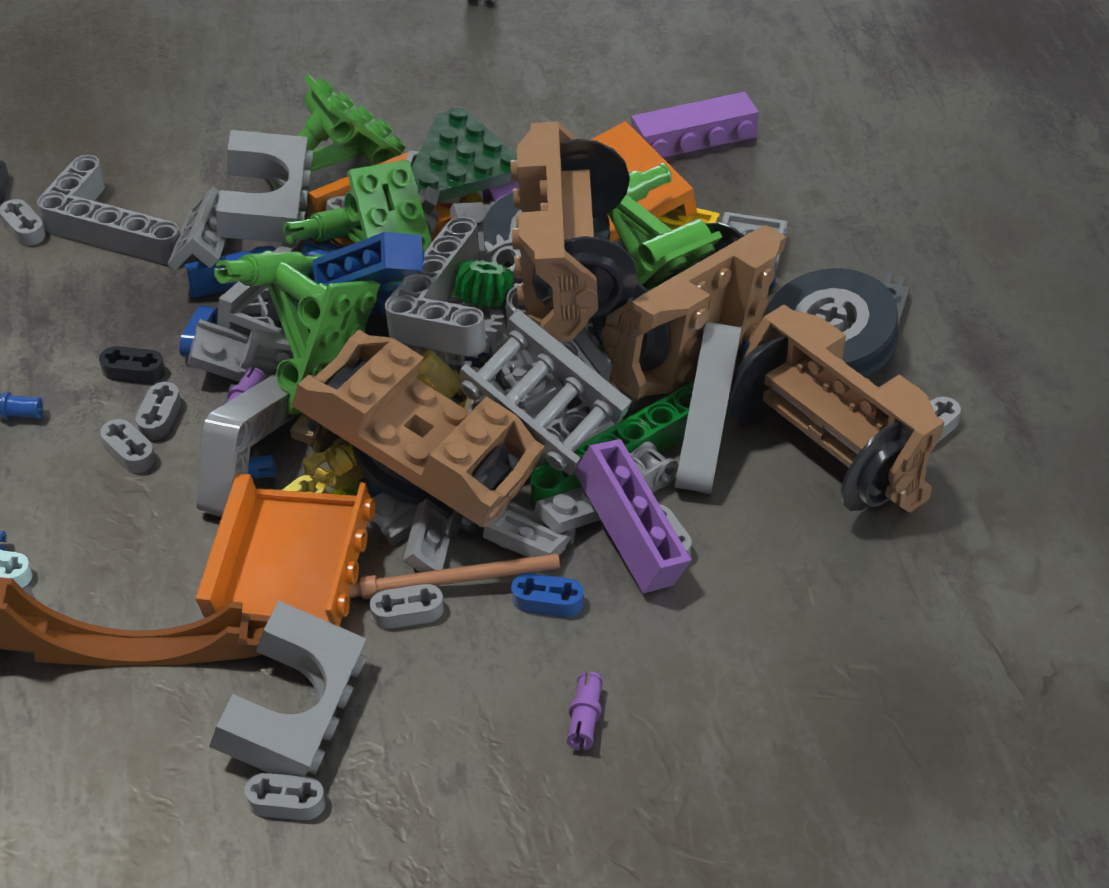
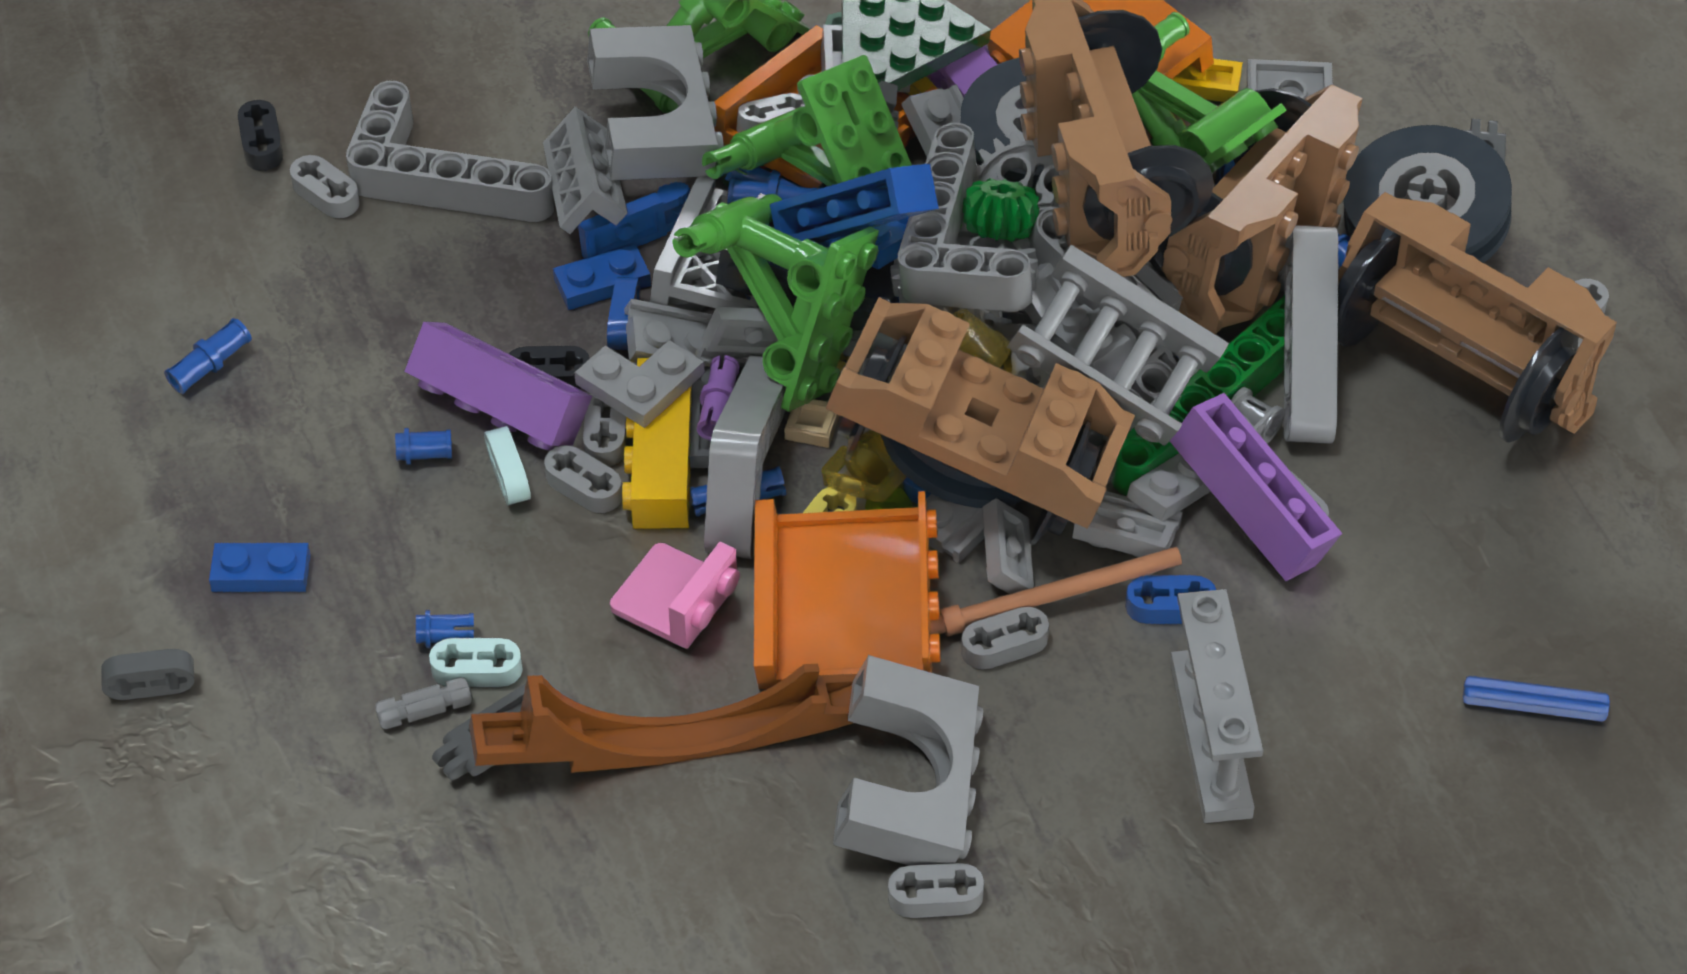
camera: 10 degrees left, 5 degrees up
medium lavender pin [567,671,603,750] -> none
none -> medium lavender brick [404,322,592,451]
none -> light aqua beam [484,426,531,505]
none -> blue plate [553,244,651,310]
none -> light grey plate [574,340,705,428]
none -> bright pink bracket [610,542,740,649]
none -> yellow brick [622,358,692,529]
none -> light grey fence [1170,589,1263,823]
none -> blue axle [1462,676,1610,722]

